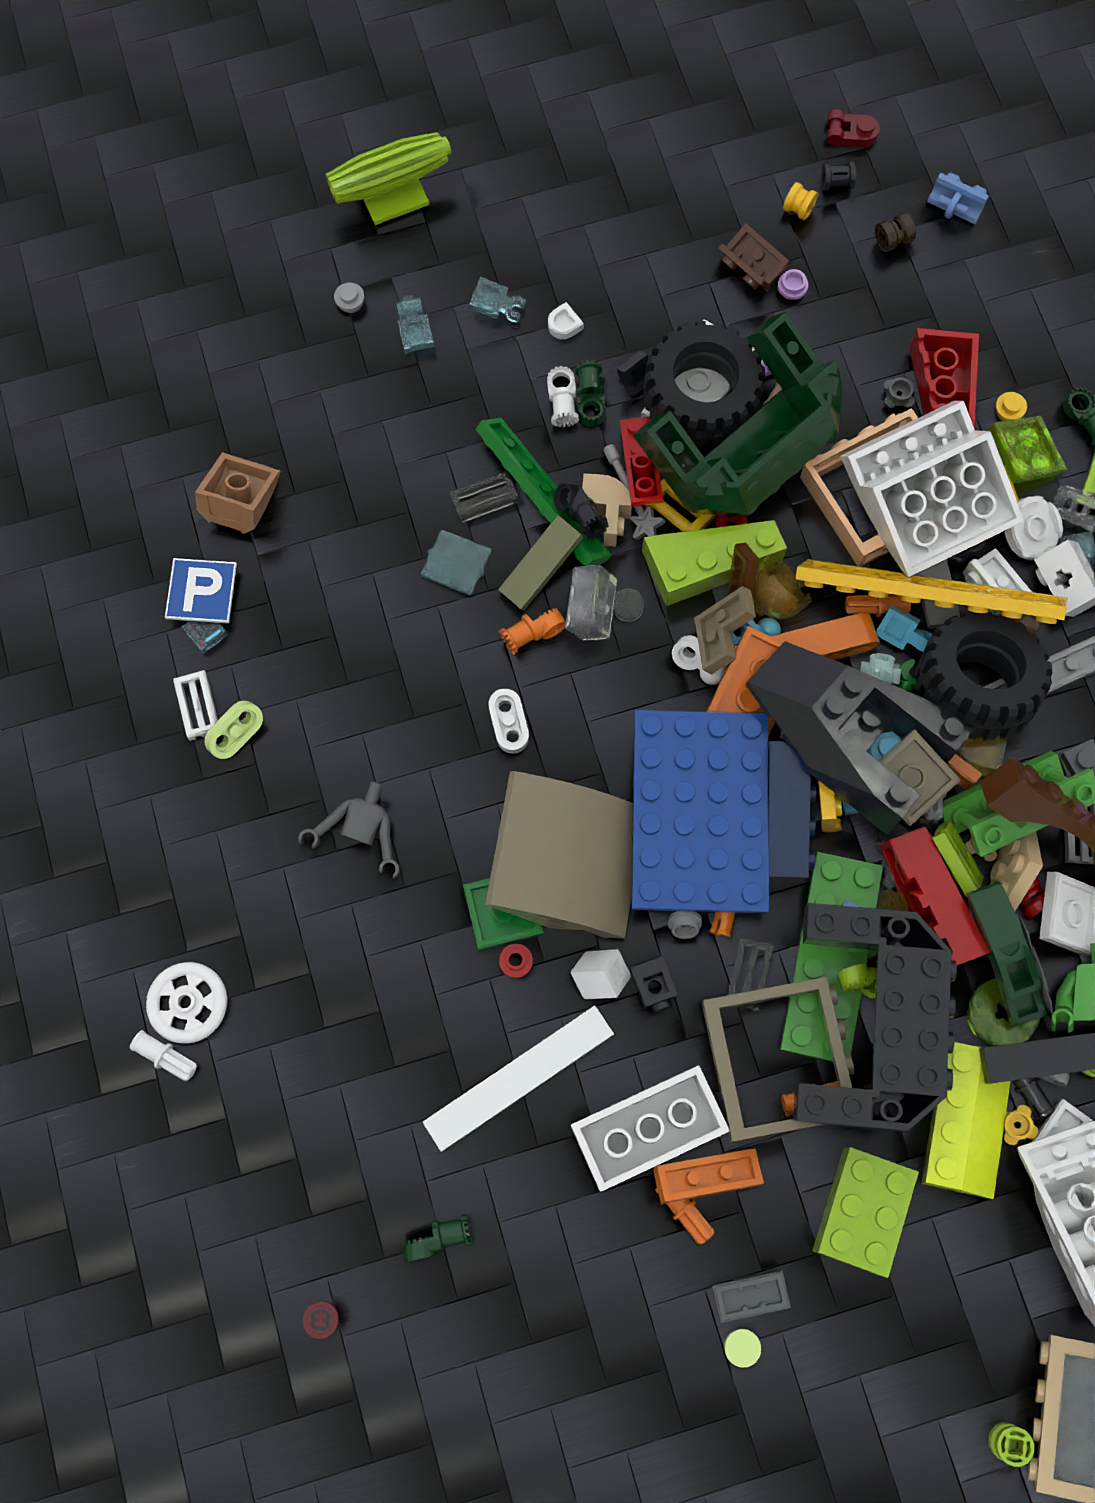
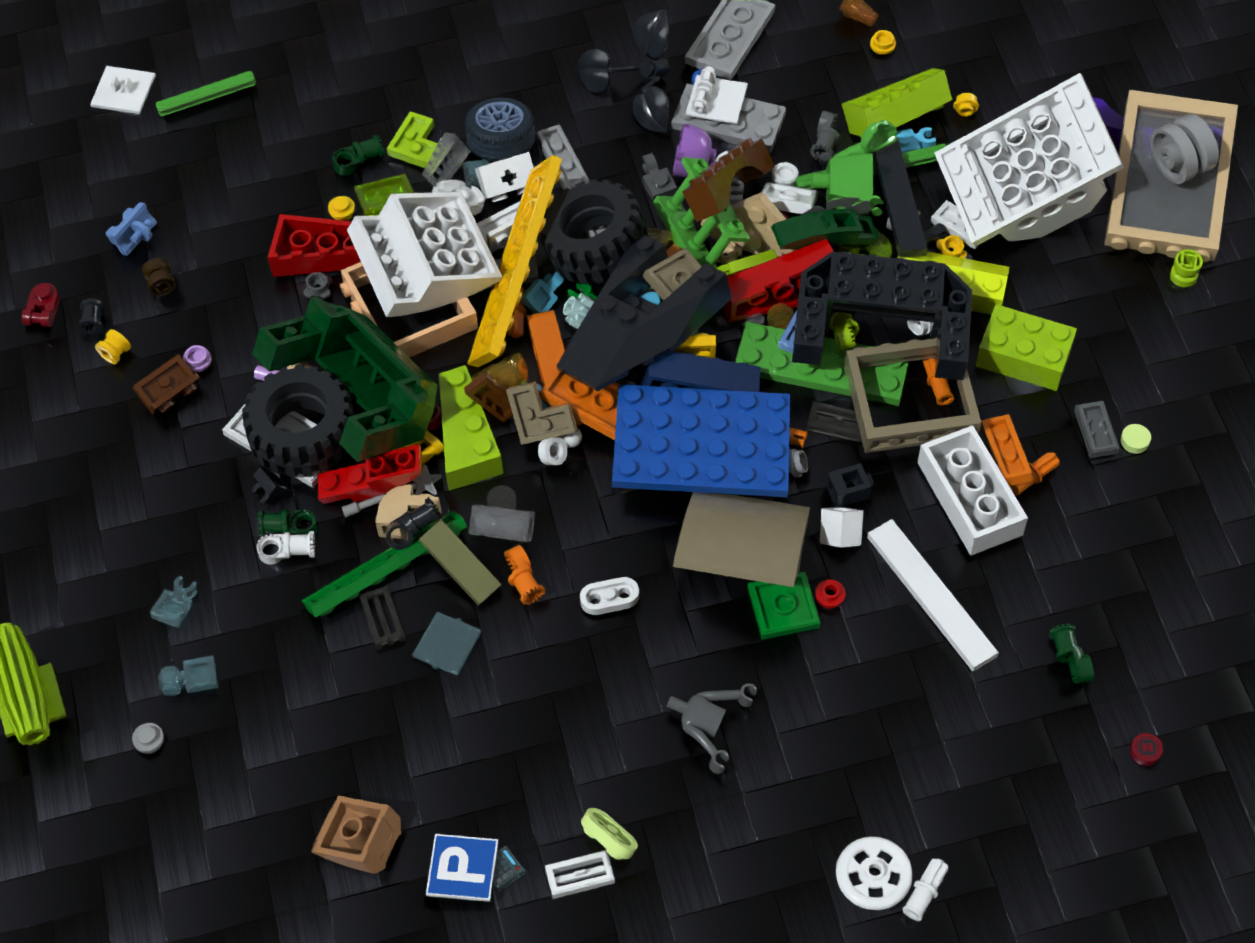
camera: 90 degrees left, 15 degrees down
white tile [548,302,584,339] -> none

